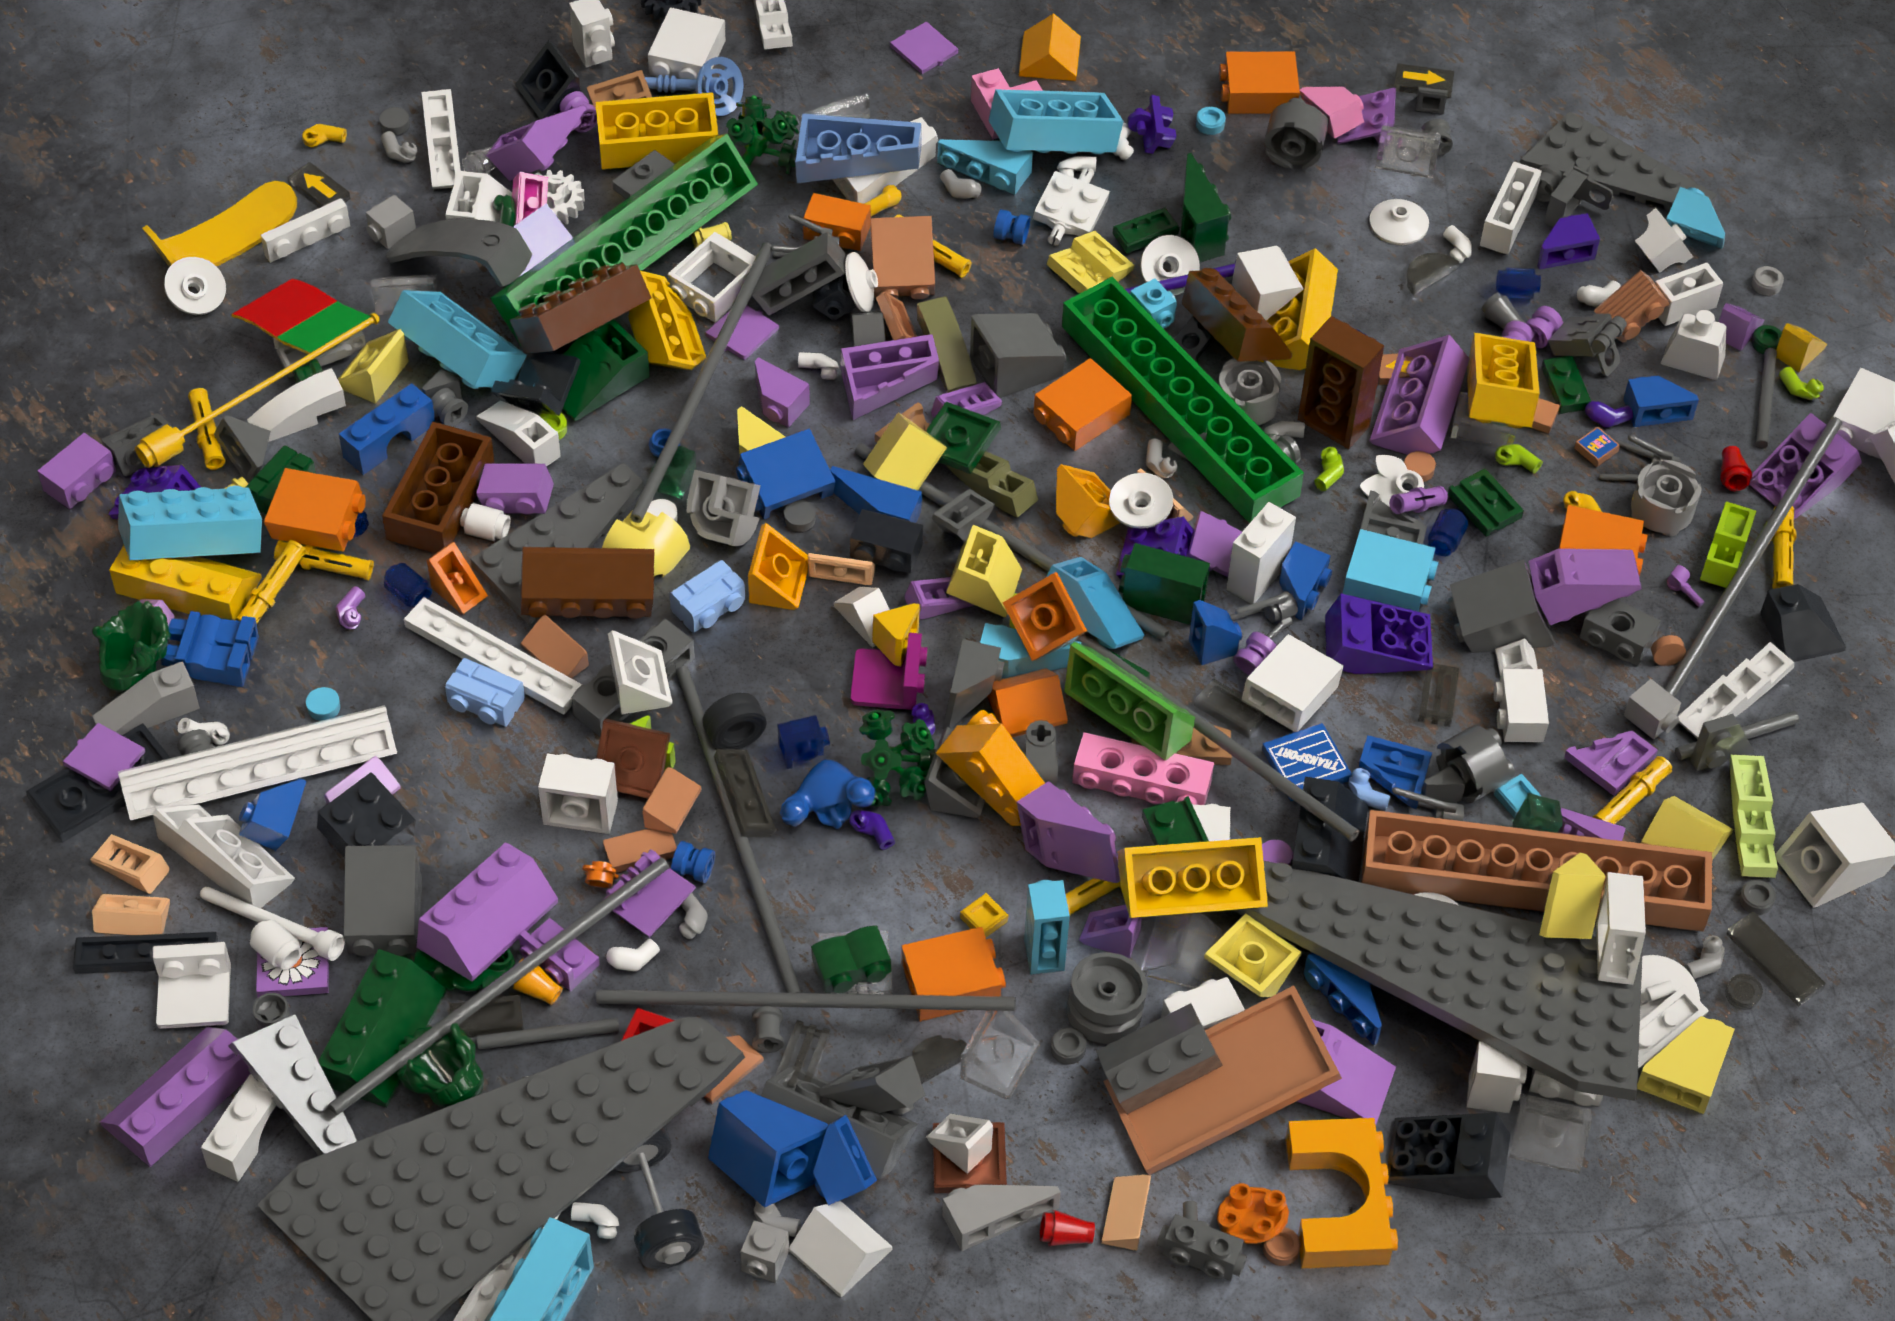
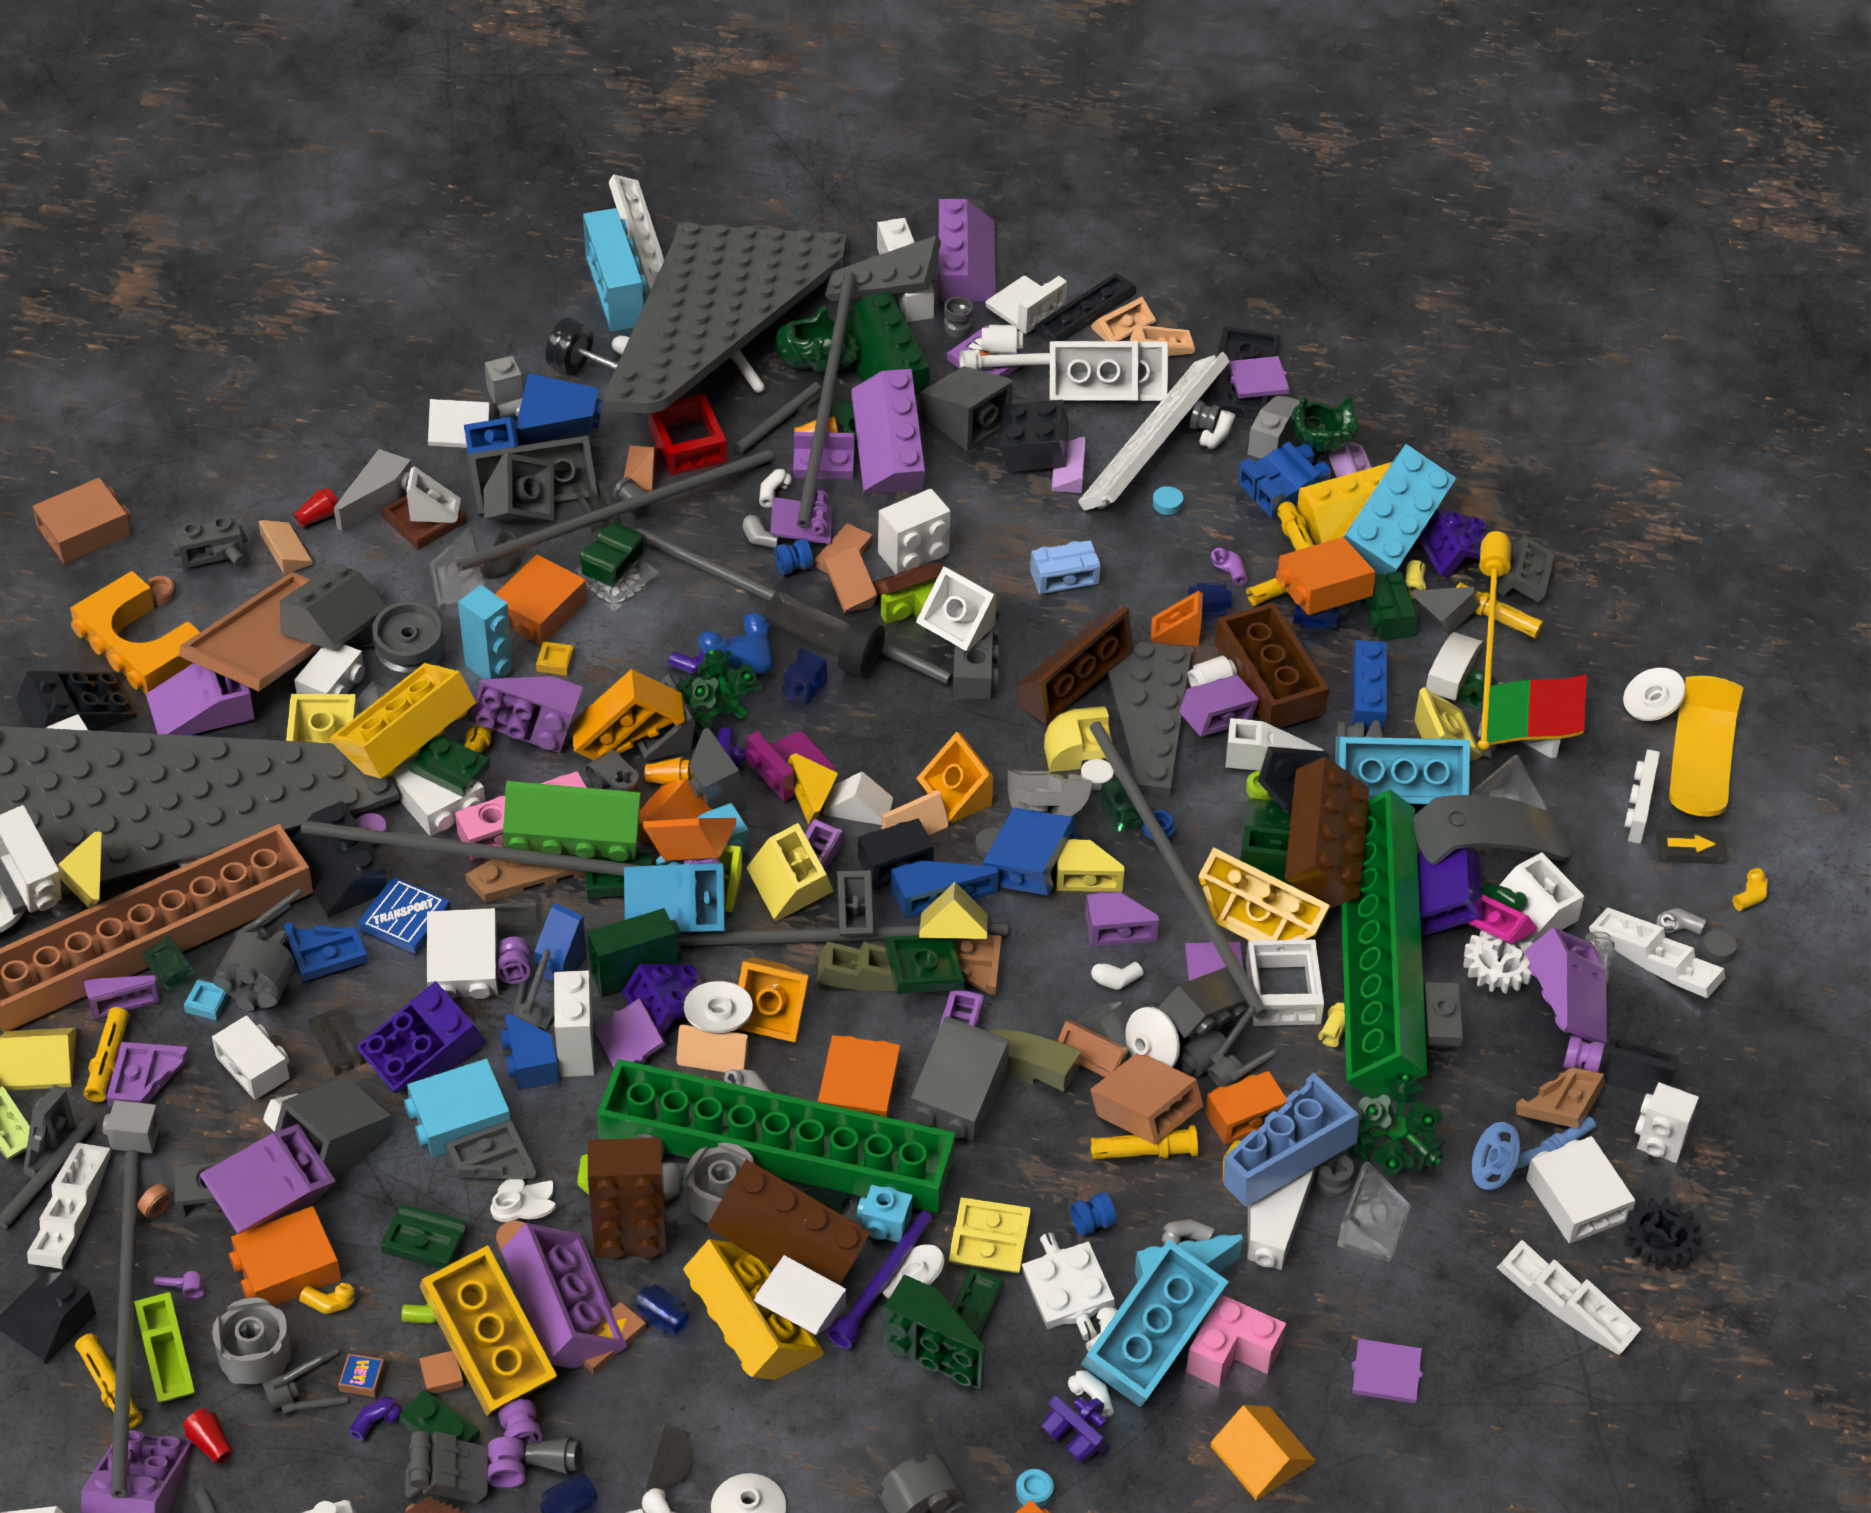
camera: 140 degrees right, 5 degrees down
medium lavender brick [37,433,116,509] -> none
blue slope [239,778,307,851] -> none
light grey brick [366,195,416,249] -> none
white plate [404,597,582,715] -> none
nougat slope [521,615,589,679] -> none
orange plate [582,861,619,888] -> none
yellow brick [595,93,719,169] -> none
light blue brick [669,560,745,633] -> none
medium lavender wedge [840,334,939,420] -> none
orange dish [1216,1183,1289,1244] -> none
light blue arm [1349,768,1390,811] -> none
medium lavender pin [1389,486,1448,514] -> none
clear blue brick [1428,509,1468,557] -> none
blue slope [1623,376,1699,427] -> none

